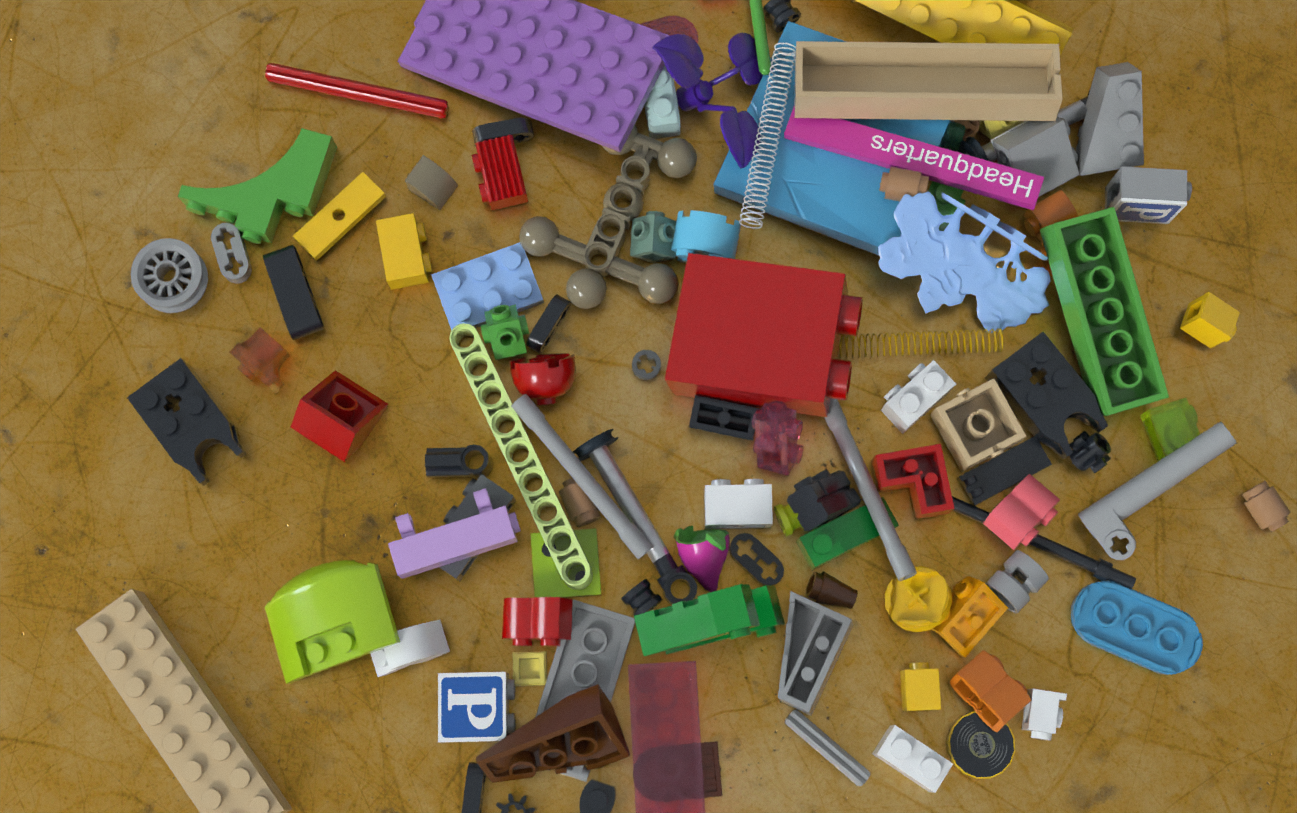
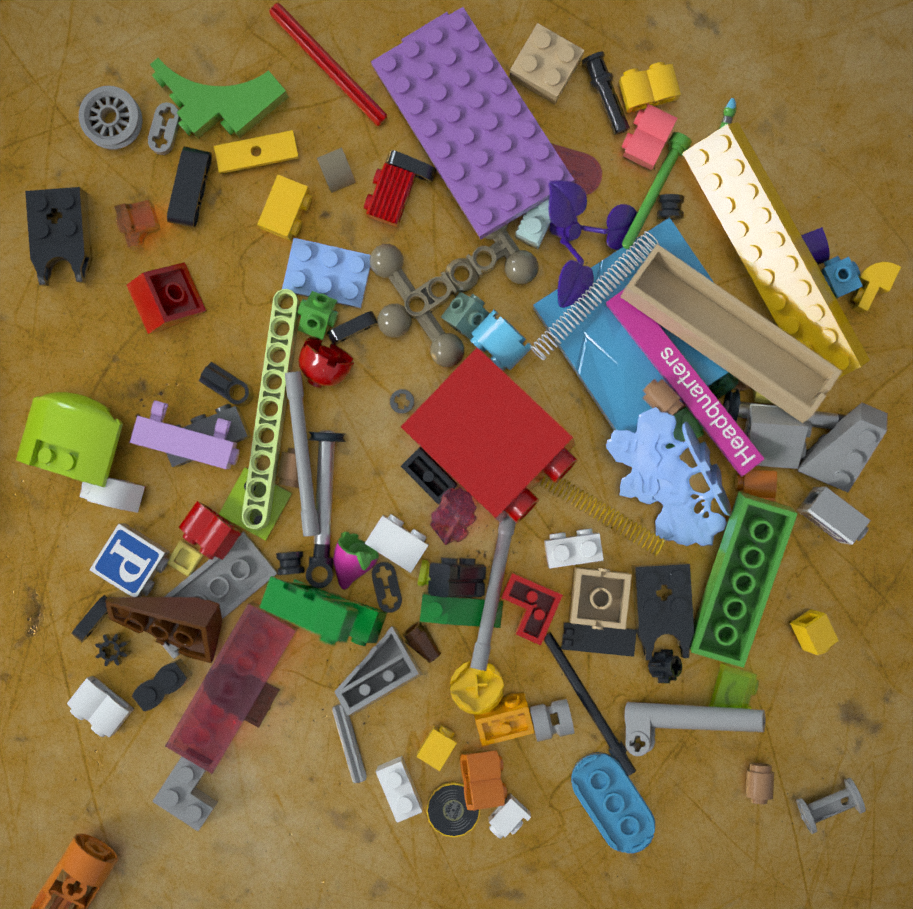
camera: 40 degrees right, 10 degrees up
coral brick [983,474,1060,550] -> none

